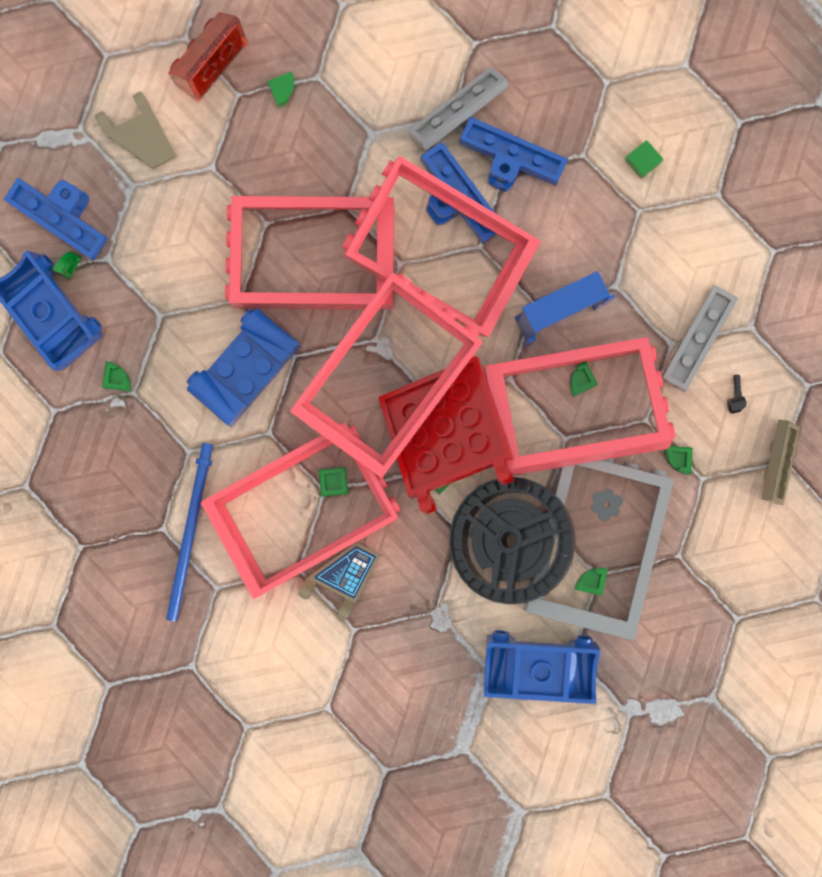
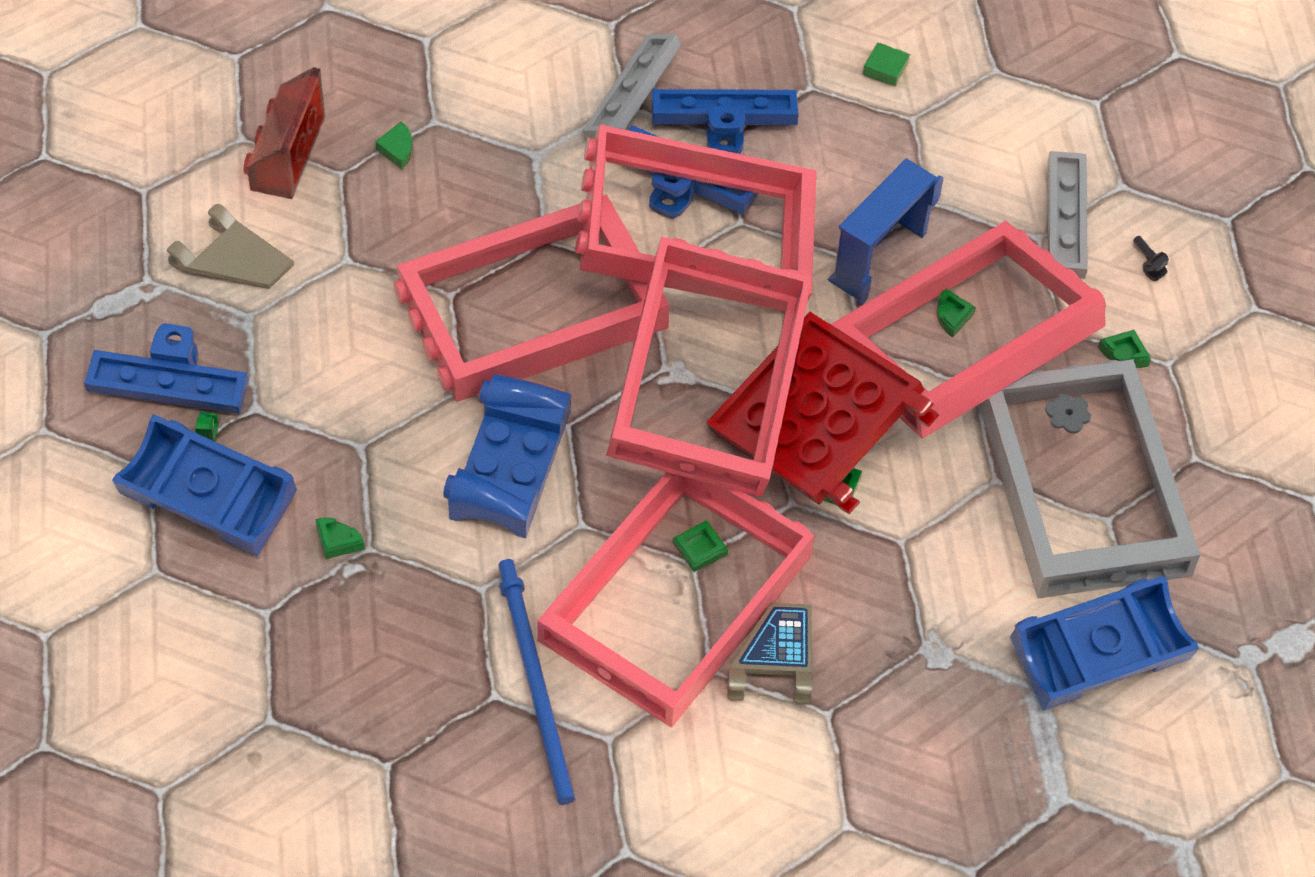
camera: 30 degrees left, 30 degrees down
black piece [449,477,576,604] -> none
green tile [574,567,608,596] -> none
dark tan plate [762,419,800,505] -> none

